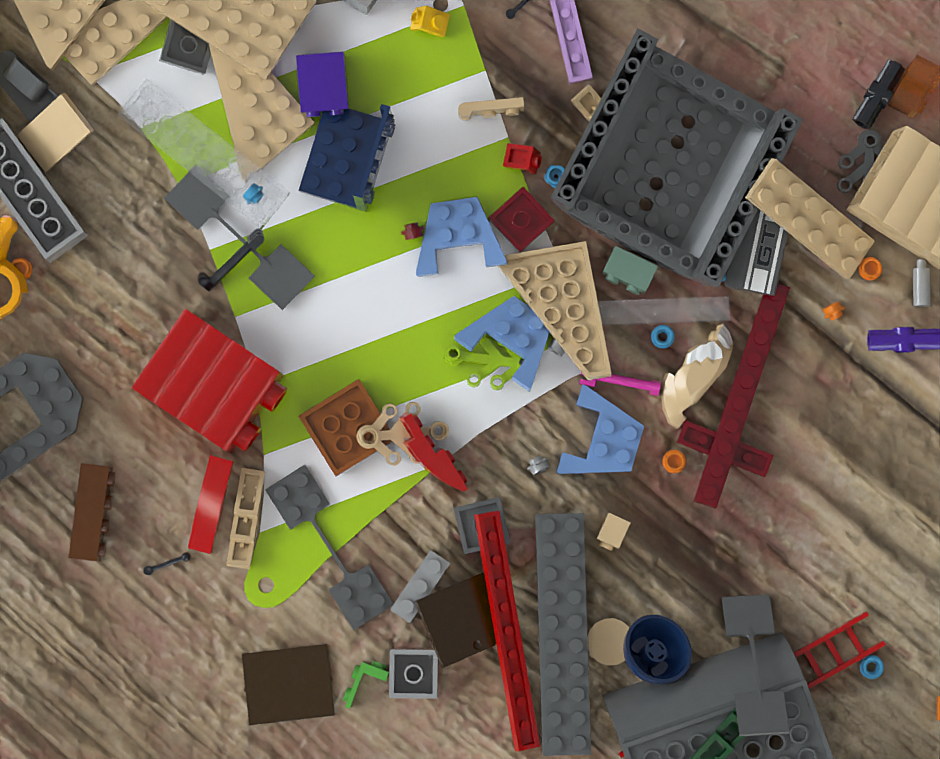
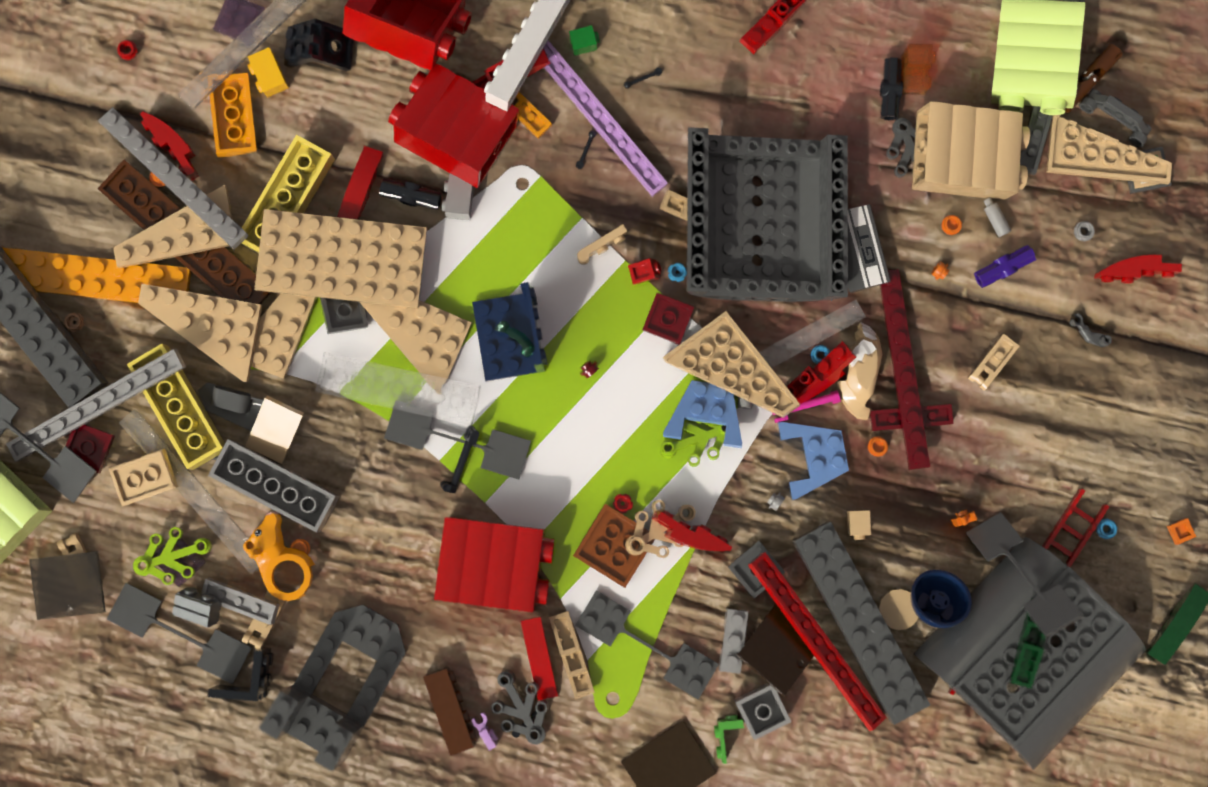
camera: 25 degrees left, 0 degrees up
dark azure plate [243,183,264,205] -> none
dark purple slope [296,52,349,117] -> none
yellow bracket [410,5,450,37] -> none
medium blue wing [416,197,508,277] -> none
sand green brick [602,246,658,295] -> none
tan plate [745,158,875,279] -> none
none -> lavender plate [471,712,498,751]
none -> dark grey plant [491,670,549,745]
none -> clear green arm [495,321,535,357]
none -> red plate [613,494,633,514]
none -> red slope [787,341,856,404]
none -> orange plate [951,509,978,527]
none -> tan plate [968,334,1020,390]

